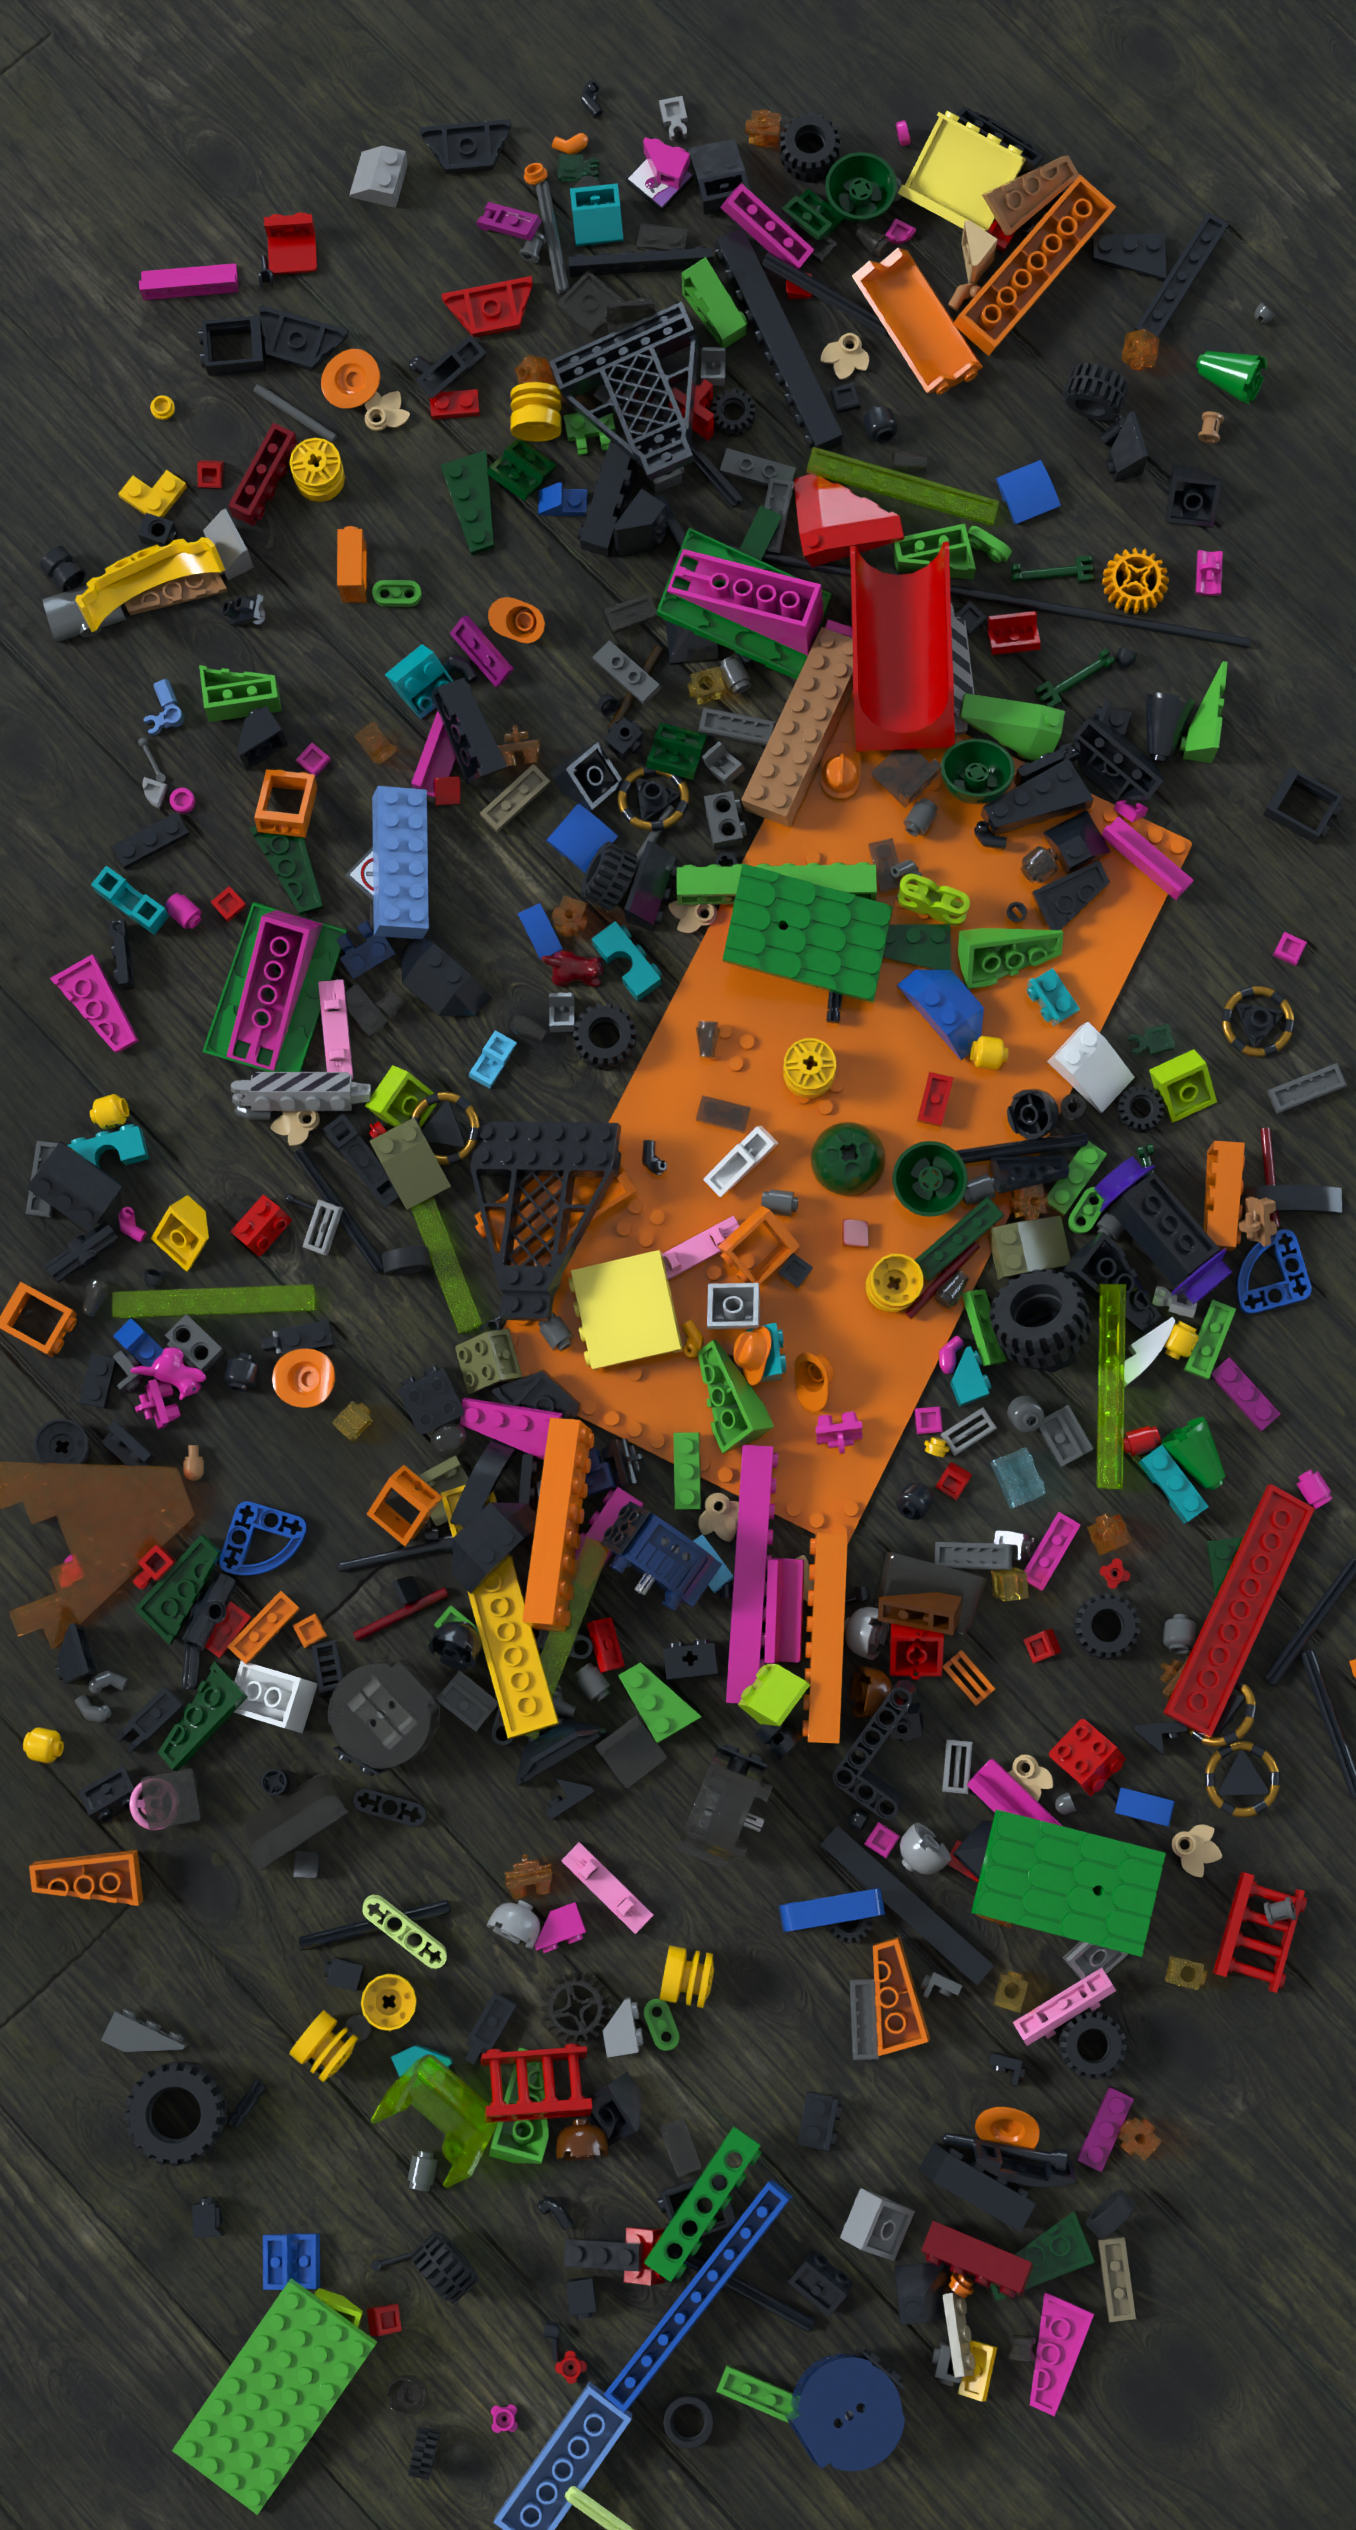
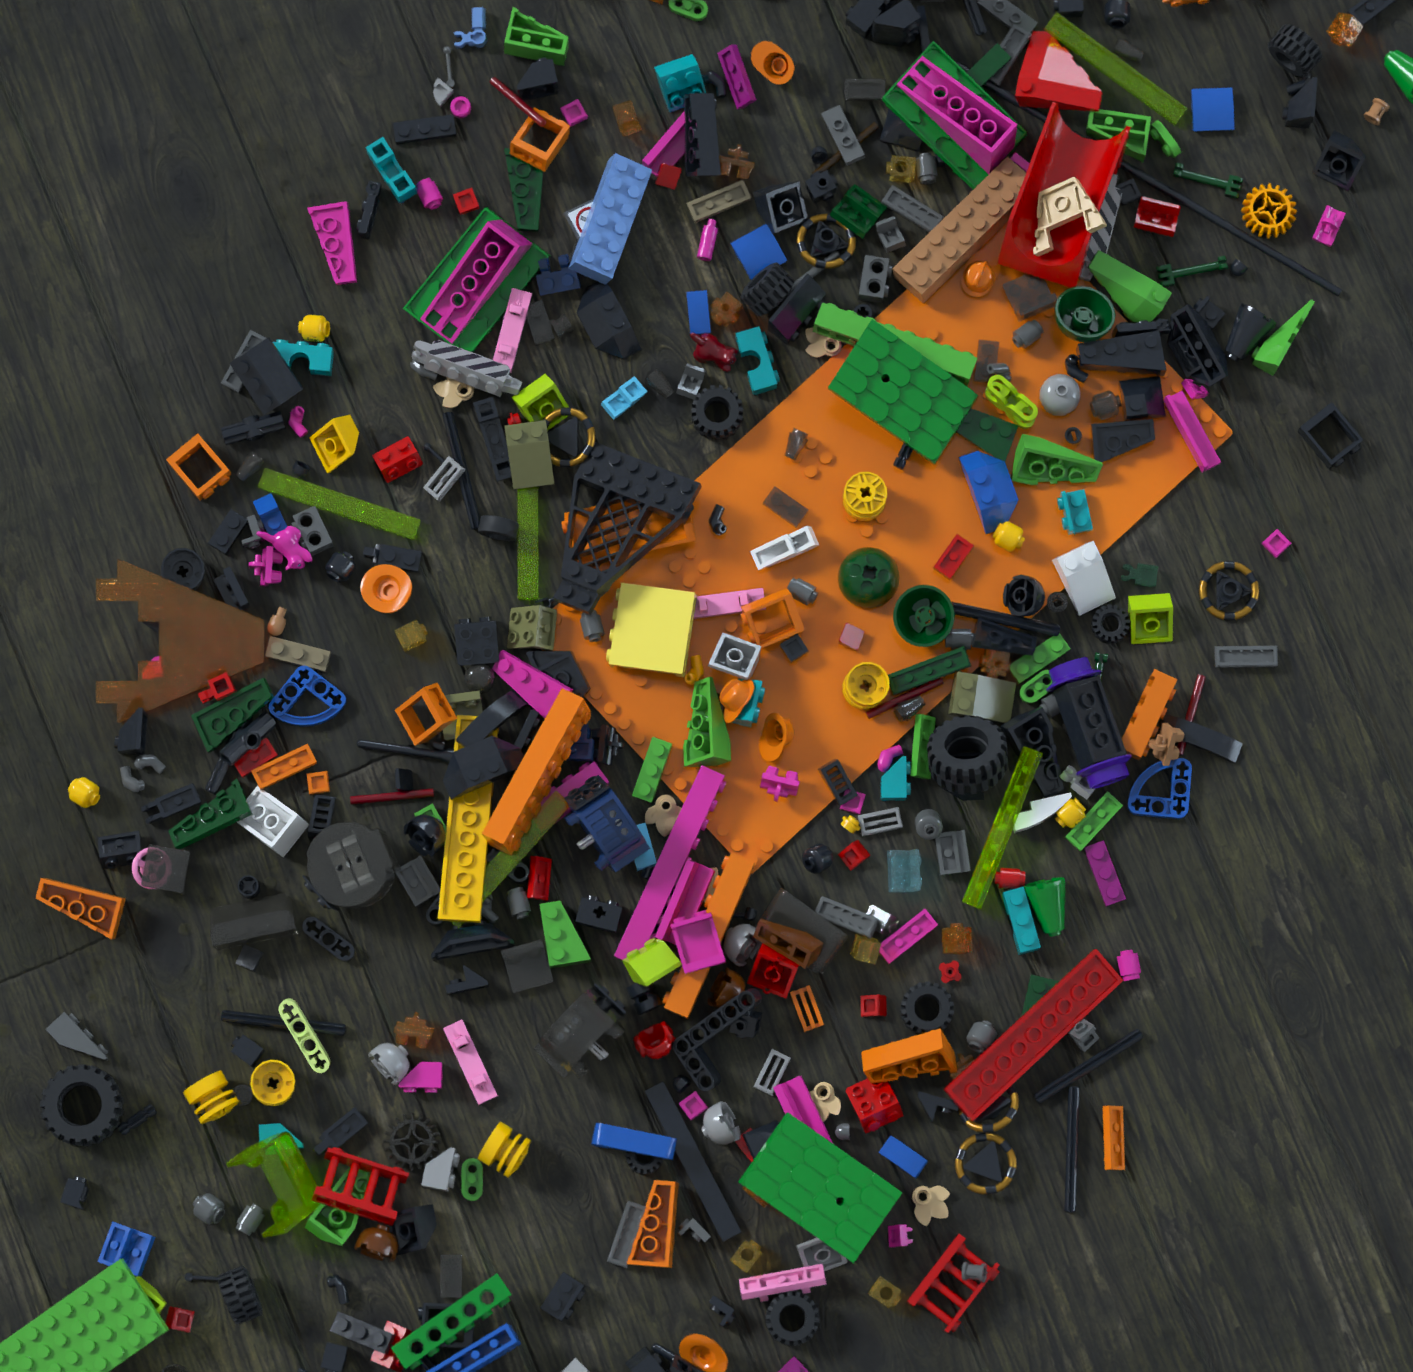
camera: 15 degrees right, 0 degrees up
none -> dark grey head [193,1193,225,1225]
none -> dark tan plate [265,636,331,672]
none -> dark red bar [490,77,546,127]
none -> red hair [633,1021,676,1059]
none -> dark pink panel [670,910,726,974]
none -> dark pink cylinder [697,219,718,261]
none -> black slope [818,759,858,806]
none -> orange wedge [862,1028,957,1083]
none -> dark pink tile [888,1224,913,1247]
none -> tan wing [1033,177,1107,256]
none -> light grey cylinder [1039,374,1081,416]
none -> dark grey bracket [1068,1019,1099,1052]

